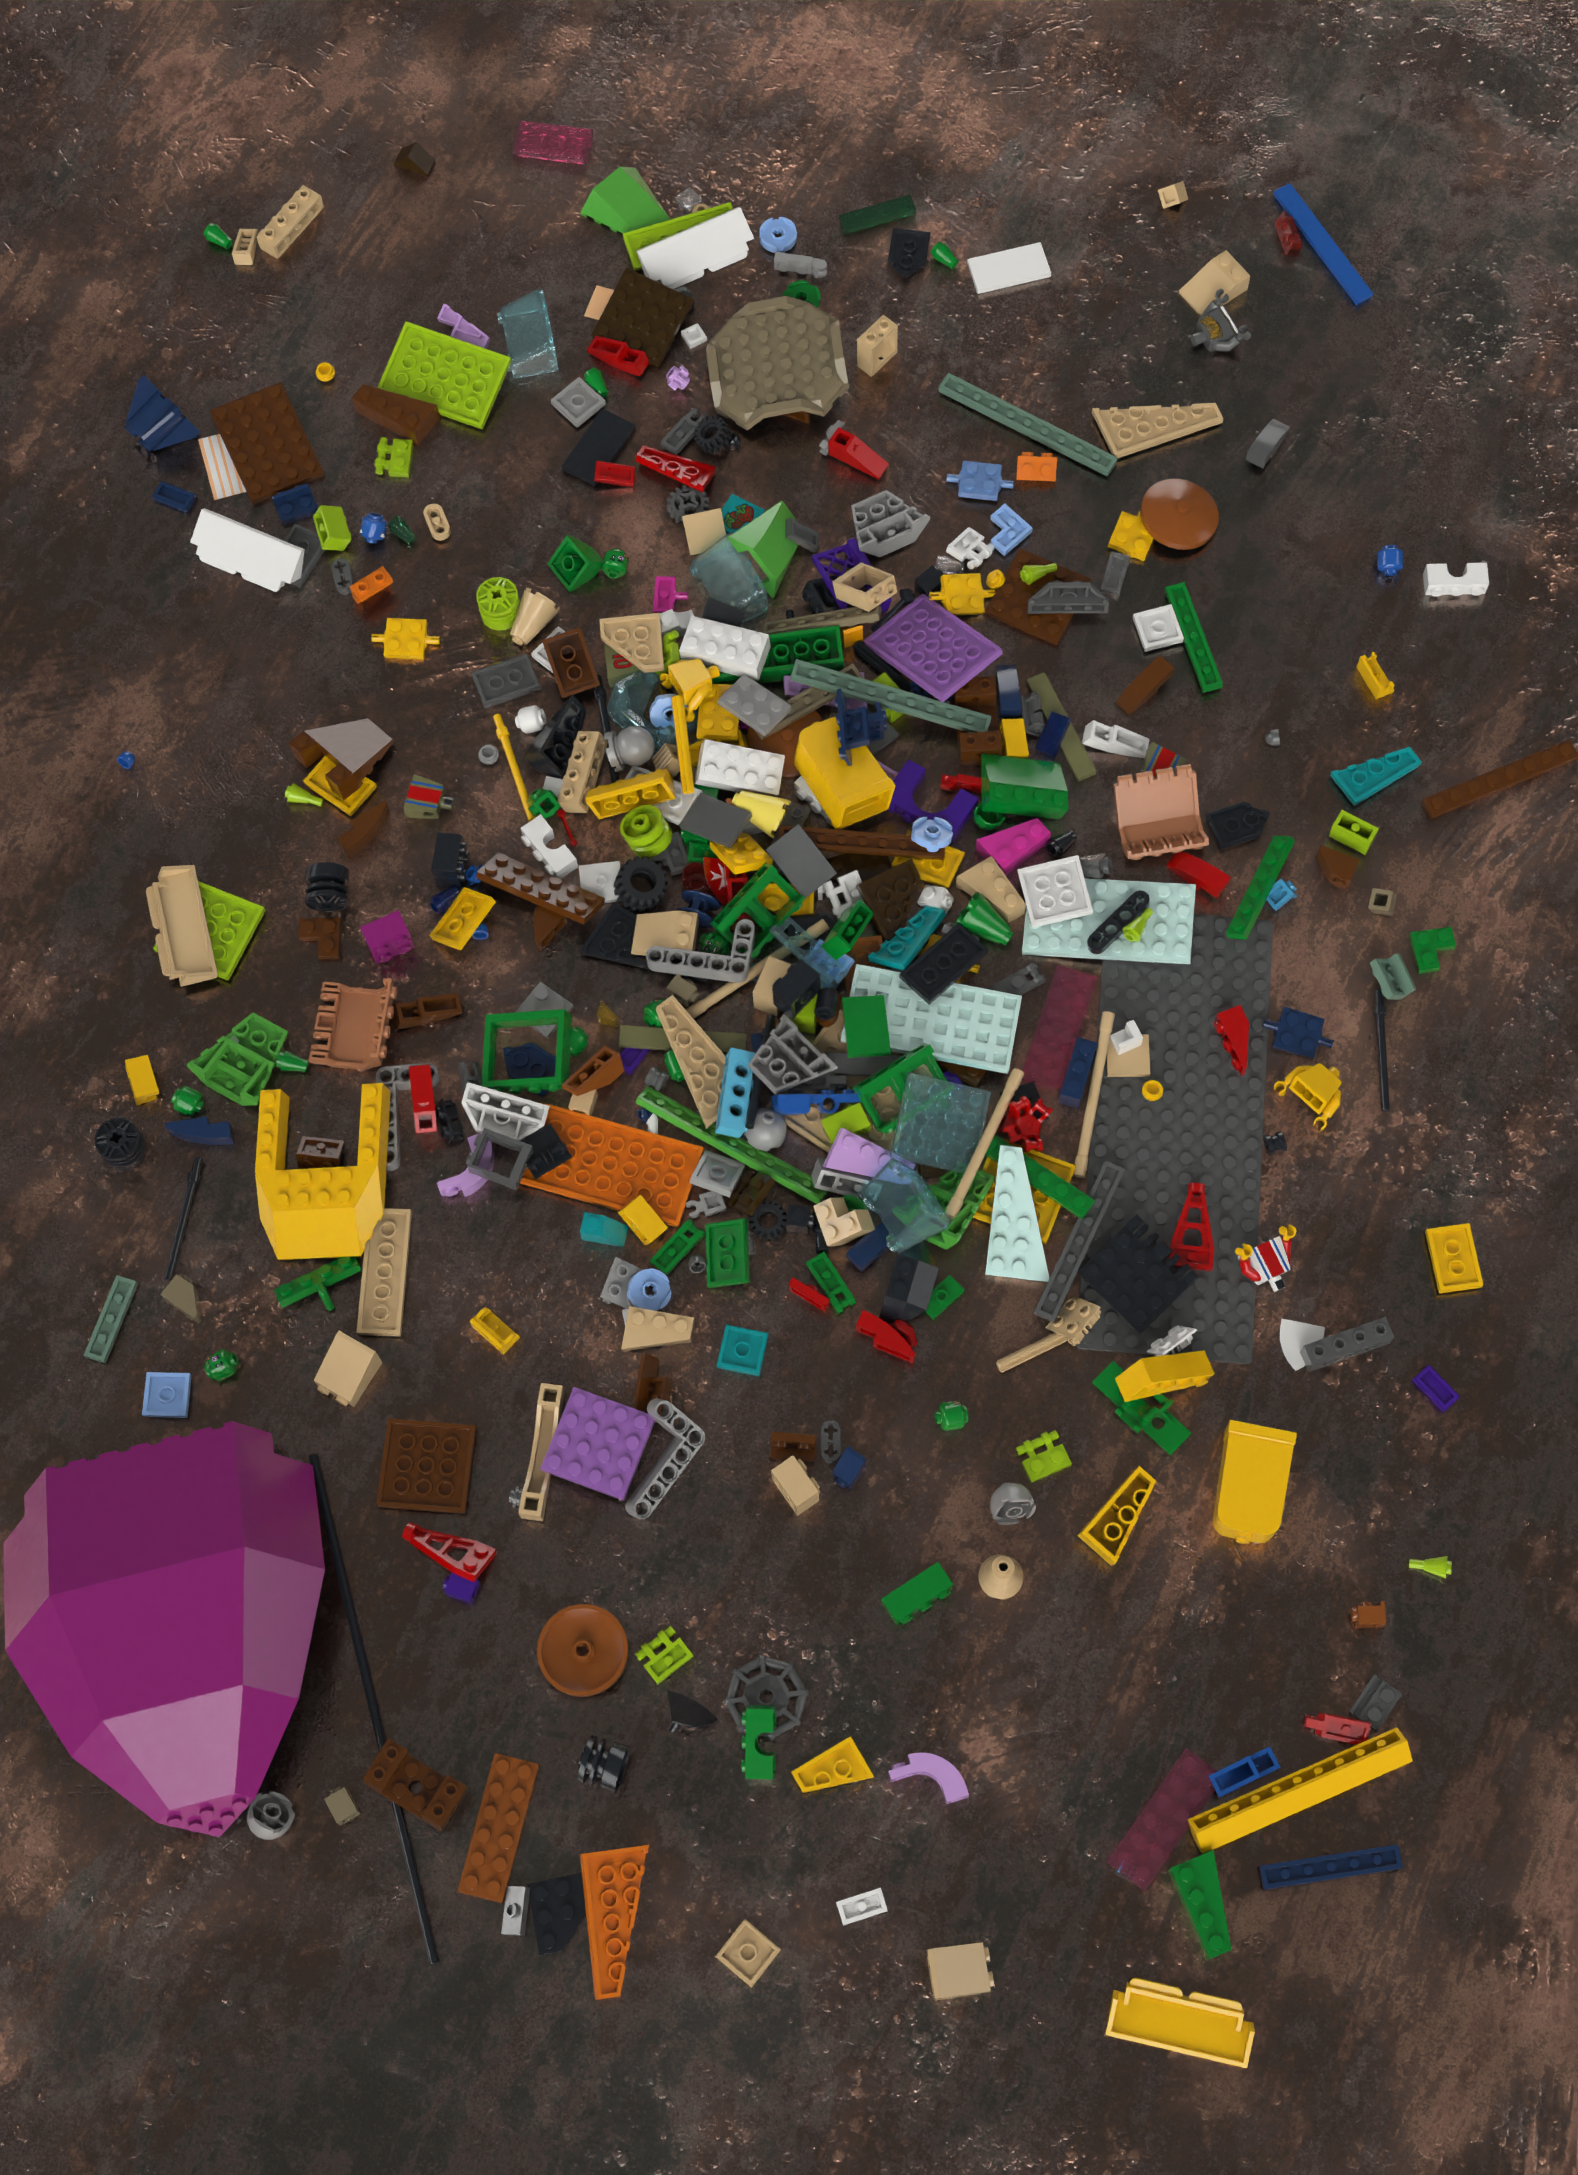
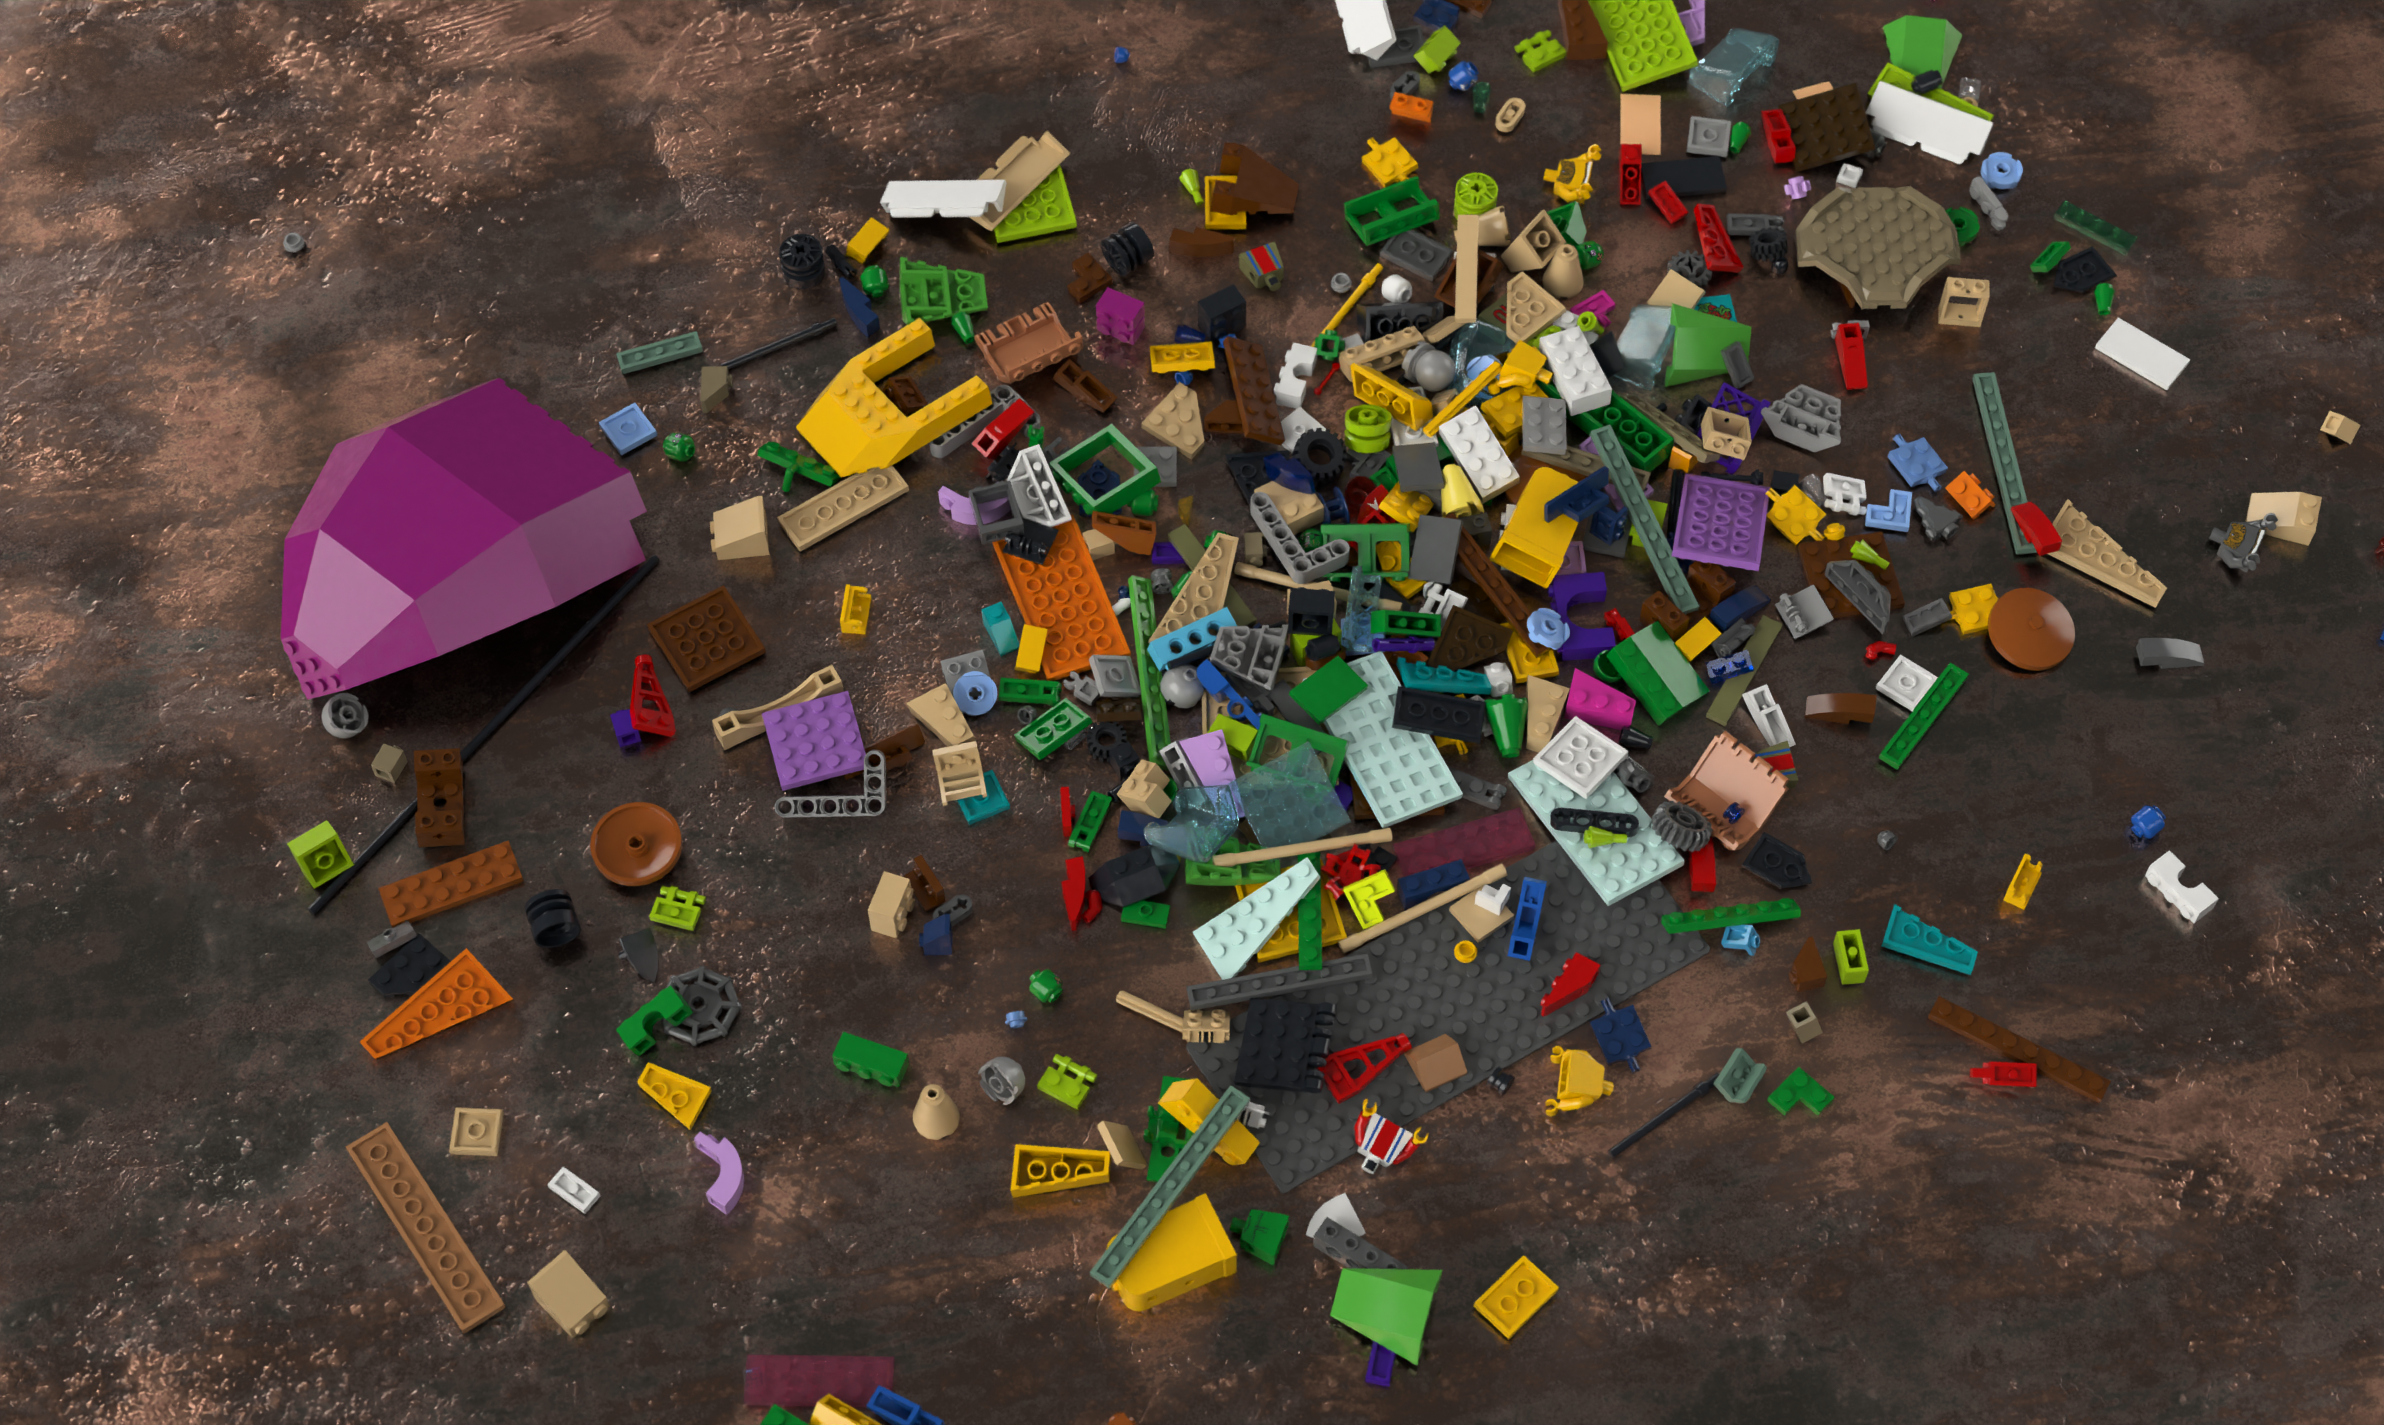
camera: 50 degrees right, 10 degrees down
none -> lime brick [287,820,354,889]
none -> medium nougat plate [345,1122,506,1334]
none -> black axle [825,244,858,279]
none -> white slope [880,180,1006,218]
none -> tan plate [932,741,987,806]
none -> medium blue plate [1005,1011,1027,1028]
none -> green plate [1028,425,1045,449]
none -> sand green plate [1090,1085,1250,1289]
none -> tan tile [1097,1121,1148,1170]
none -> tan plate [1141,382,1204,459]
none -> green torso [1230,1209,1289,1265]
none -> clear blue slope [1263,452,1315,494]
none -> bright green wedge [1330,1268,1443,1366]
none -> neon yellow plate [1343,869,1395,930]
none -> green window [1344,176,1440,246]
none -> dark purple pin [1372,636,1435,653]
none -> medium nougat slope [1404,1034,1467,1093]
none -> tan tile [1421,316,1466,343]
none -> tan tile [1455,215,1479,323]
none -> tan slope [1501,210,1566,272]
none -> blue arch [1507,877,1547,961]
none -> tan cone [1543,244,1584,299]
none -> yellow torso [1544,144,1601,204]
none -> lime cone [1577,311,1604,335]
none -> red slope [1619,144,1642,205]
none -> light nougat sticker [1620,94,1661,155]
none -> dark grey gear [1651,801,1713,852]
none -> clear blue bush [1723,802,1745,824]
none -> light grey hinge [1775,585,1834,639]
none -> red arm [1865,641,1897,659]
none -> black brick [1911,70,1943,95]
none -> dark grey rock [1913,496,1963,541]
none -> red hinge [1969,1061,2037,1087]
none -> red slope [2011,501,2063,556]
none -> green plate [2030,242,2071,272]

